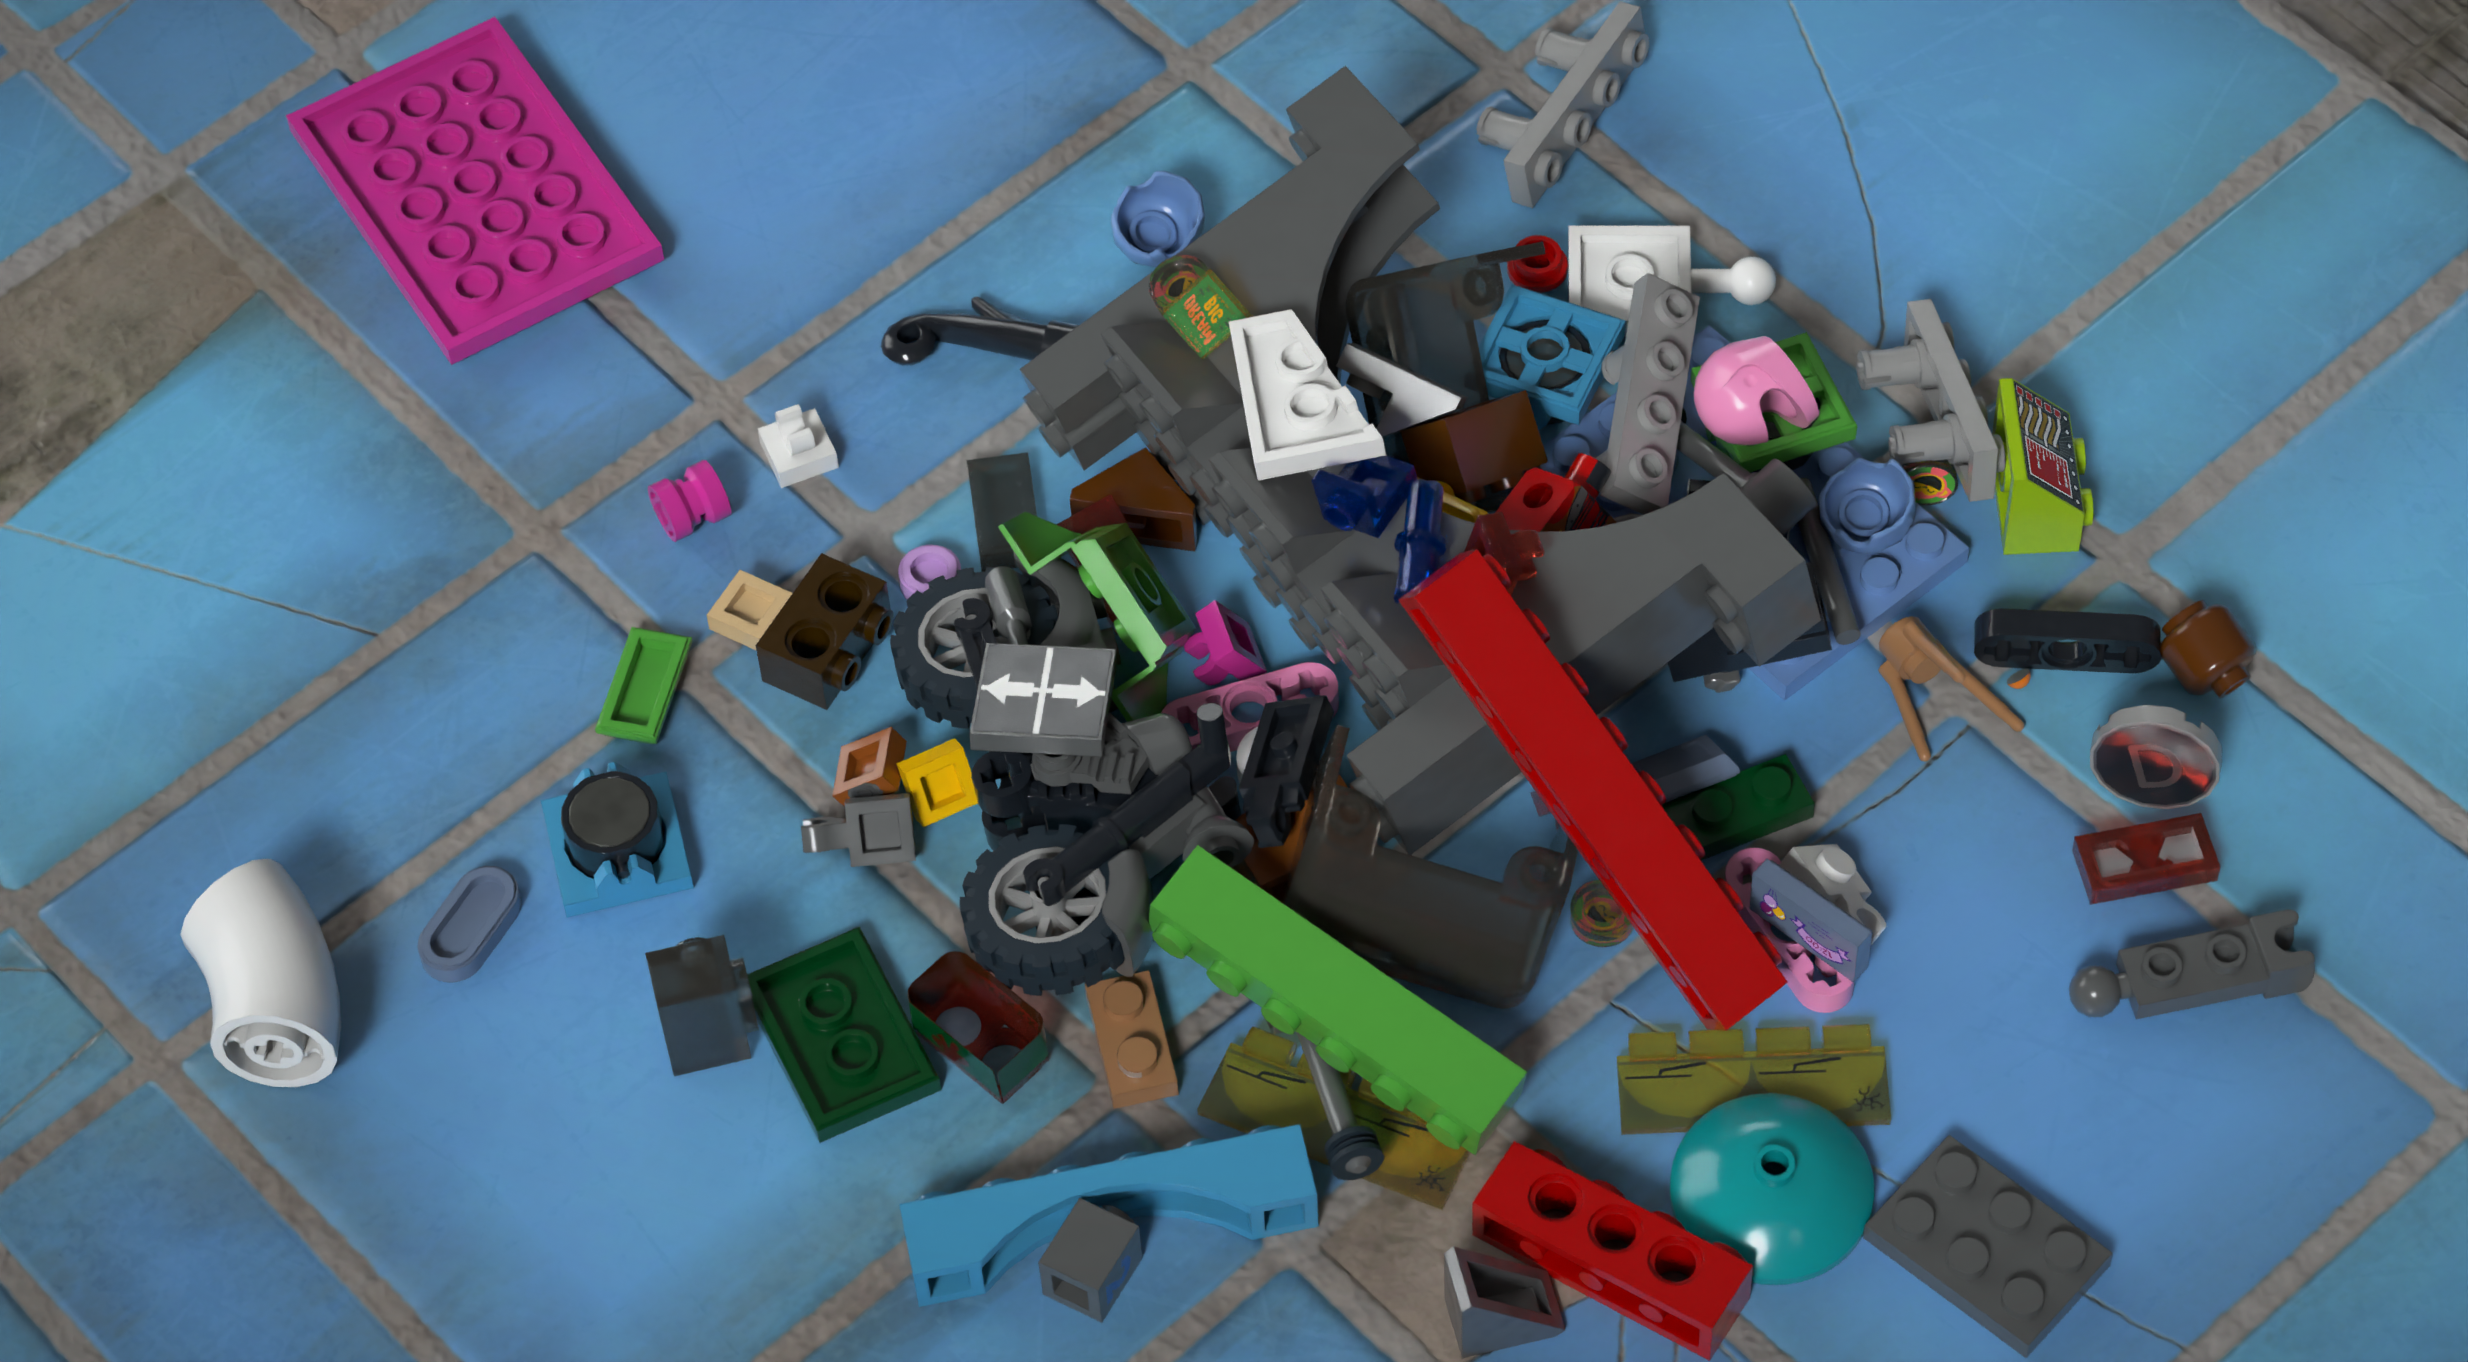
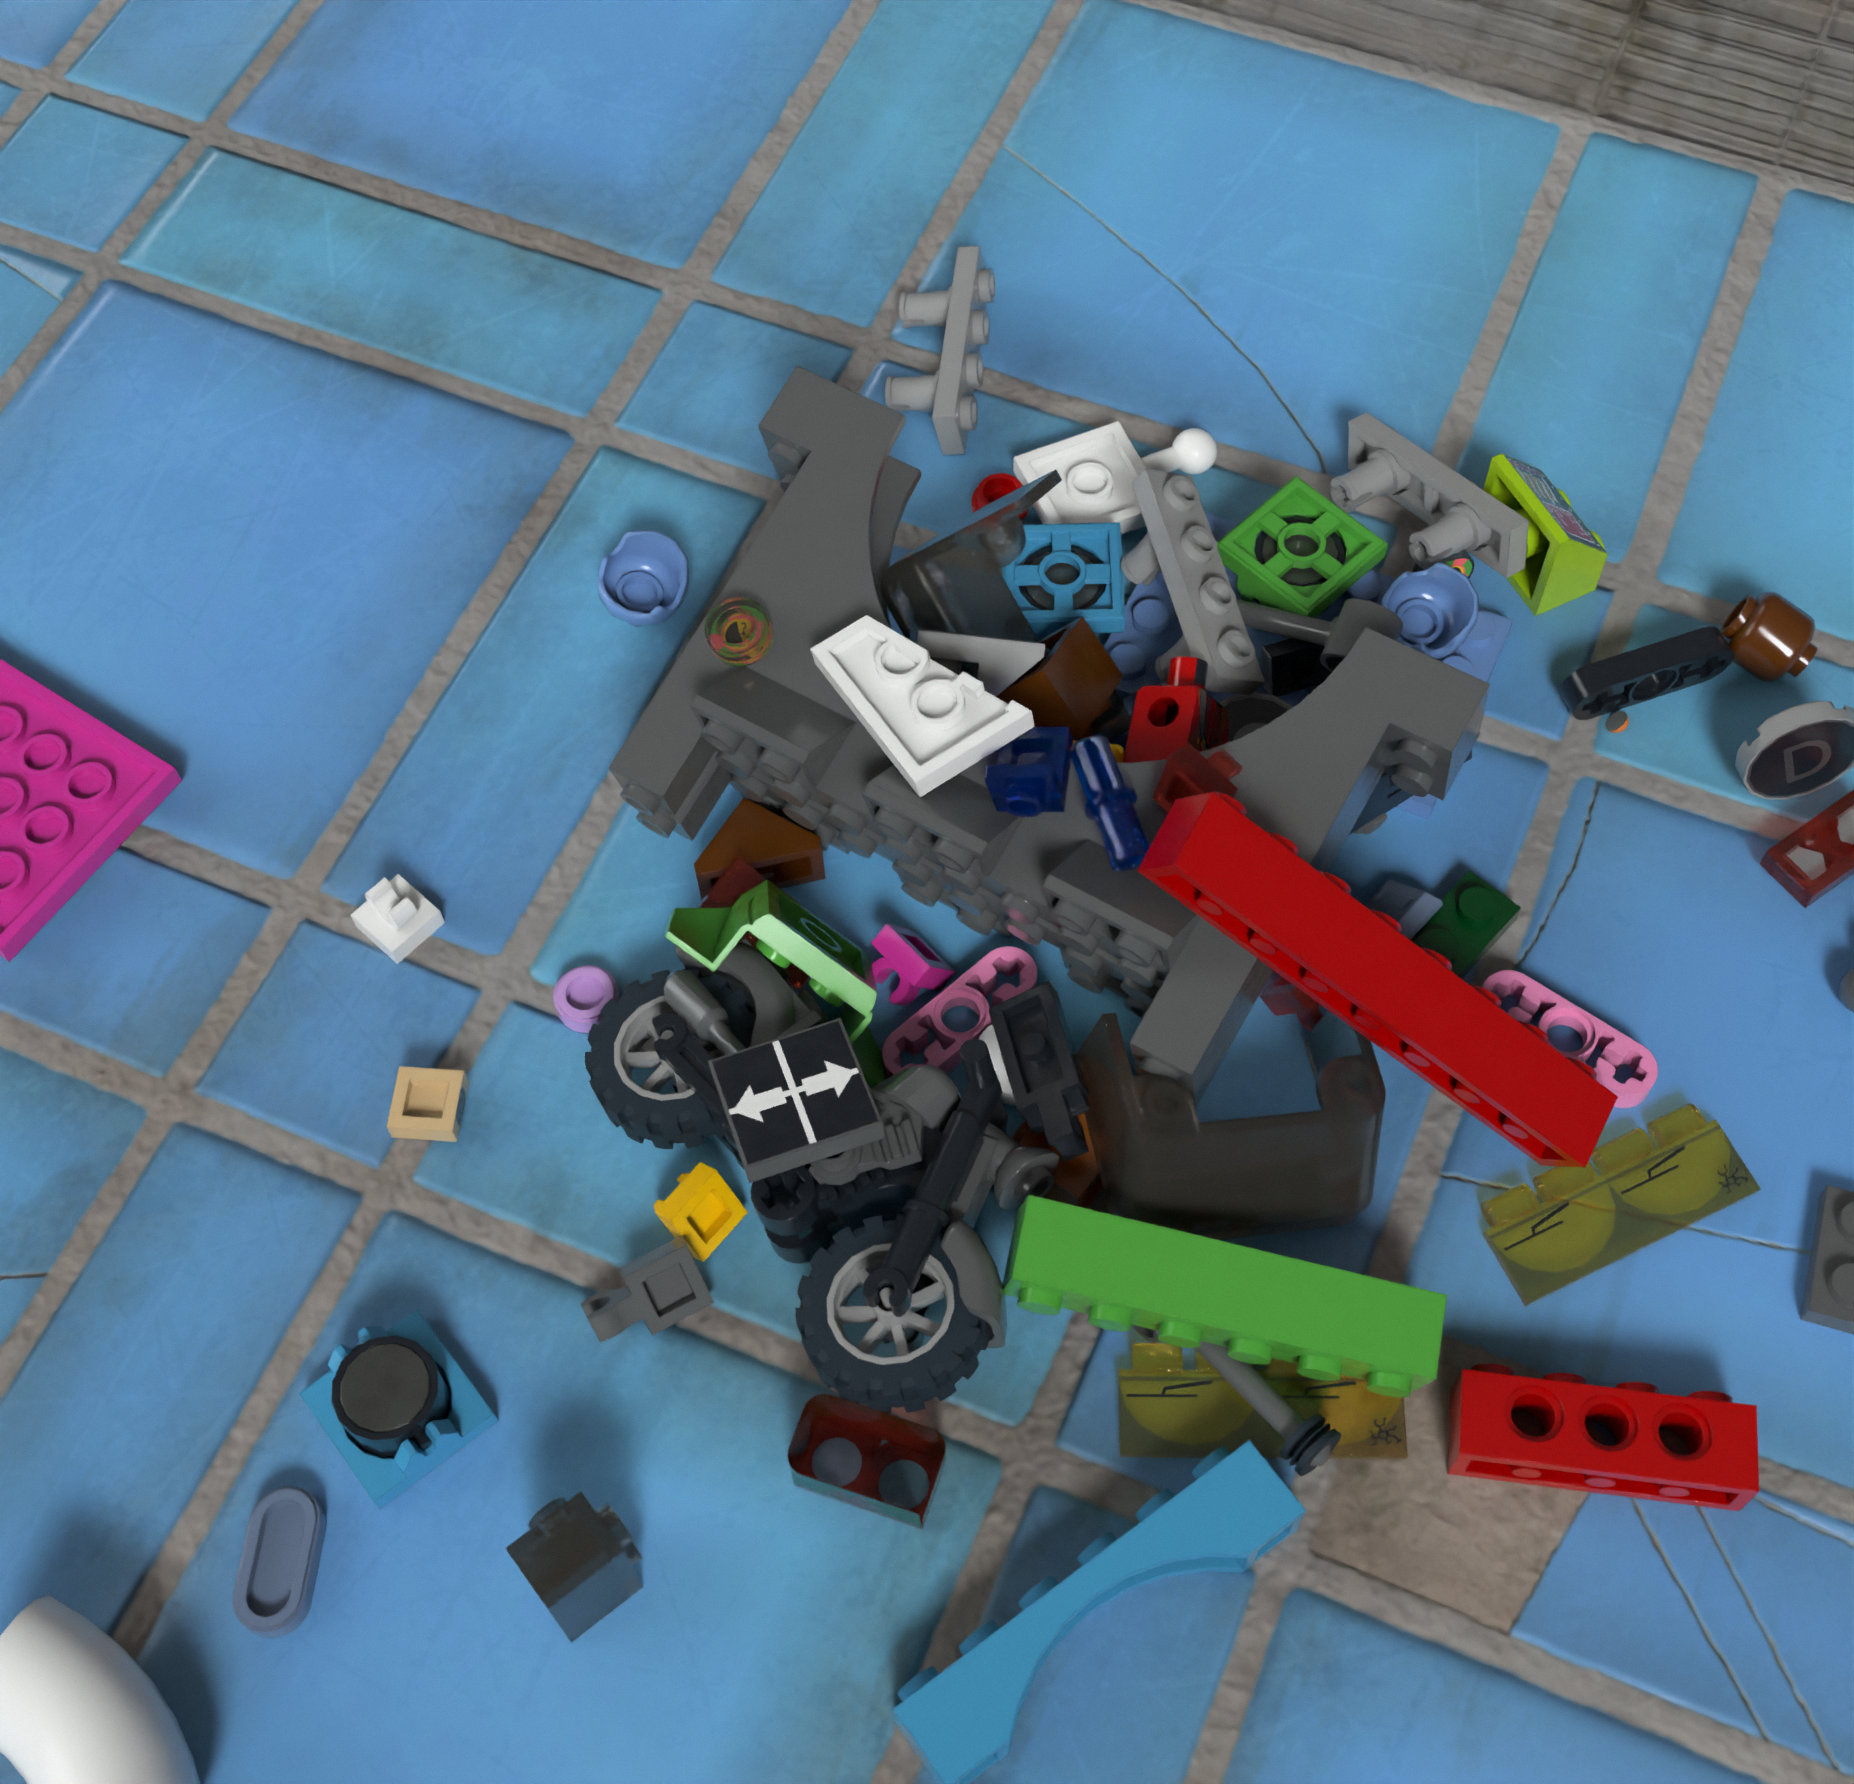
camera: 25 degrees left, 5 degrees up
bright green tile [595,627,693,745] -> none
dark pink wheel [647,460,732,542] -> none
dark green tile [739,927,941,1143] -> none
dark brown brick [755,553,894,710] -> none
dark orange plate [832,727,907,807] -> none
black plant [881,296,1079,366] -> none
clear smoke tile [967,452,1037,572] -> none
dark grey brick [1038,1198,1142,1323] -> none
medium nougat piece [1085,970,1179,1109] -> none
tile [1161,269,1252,360] -> none
flat silver slope [1444,1246,1565,1358] -> none
clear smoke tile [1570,880,1634,947] -> none
teal dish [1669,1093,1874,1285] -> none
bright pink helmet [1694,336,1819,446] -> none
sand blue tile [1749,859,1872,982] -> none
white plate [1779,844,1886,945] -> none
medium nougat plant [1878,616,2025,762] -> none

